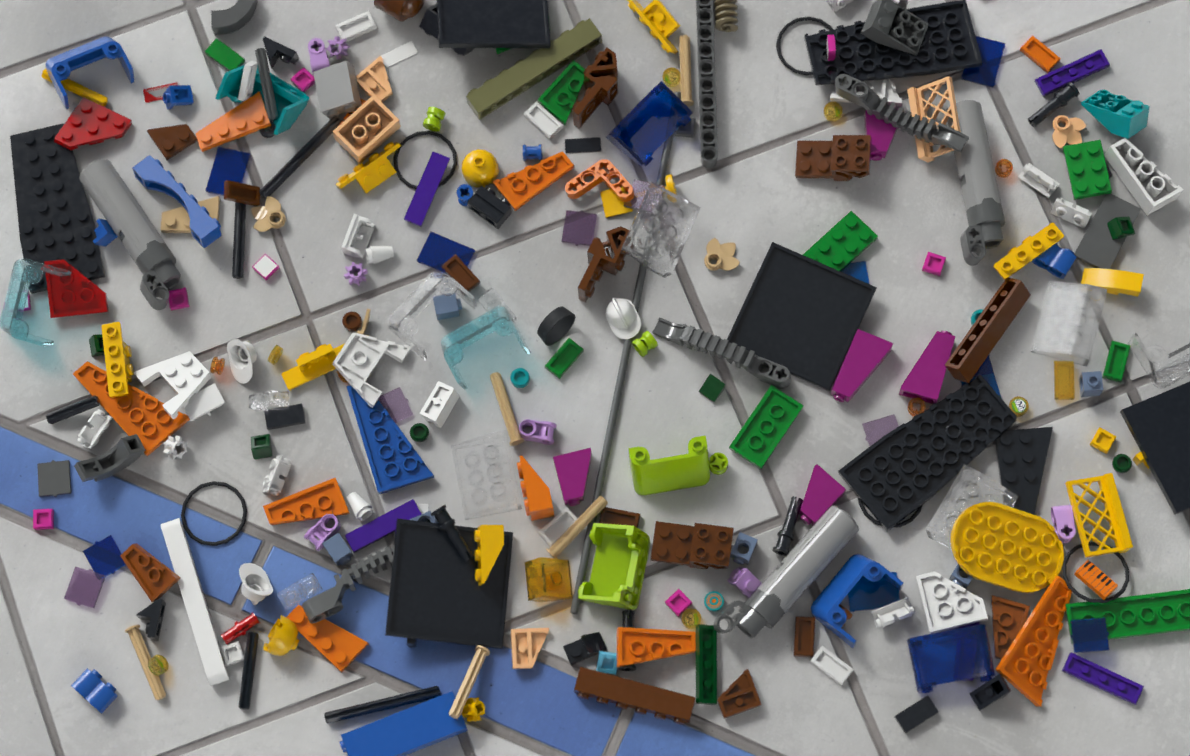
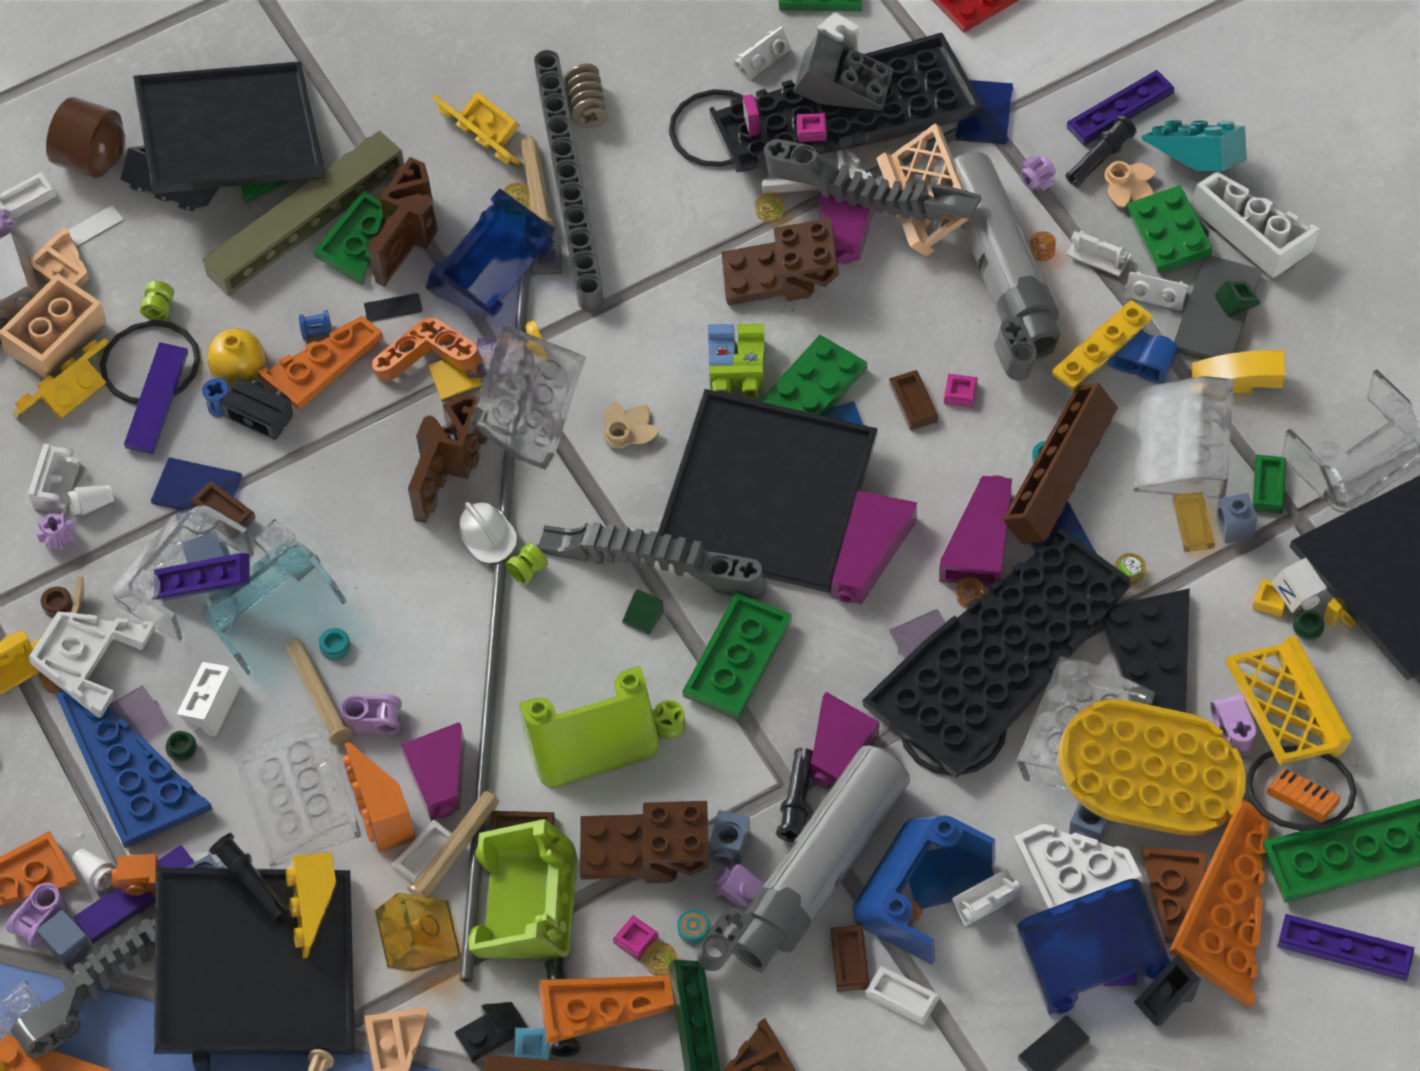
camera: 10 degrees left, 15 degrees down
white tile [524,101,563,140] -> none
black tyre [537,306,576,346] -> none
green tile [545,338,584,379] -> none
clear purple piece [562,210,597,246] -> none
orange tile [1020,35,1061,73] -> none
clear blue piece [1070,618,1109,653] -> none
none -> orange brick [112,854,161,897]
none -> dark purple tile [154,553,250,601]
none -> lime hips [708,323,765,400]
none -> dark pink tile [797,113,826,142]
none -> reddish brown tile [889,370,938,430]
none -> lavender gear [1020,155,1056,191]
none -> white brick [1272,558,1327,613]

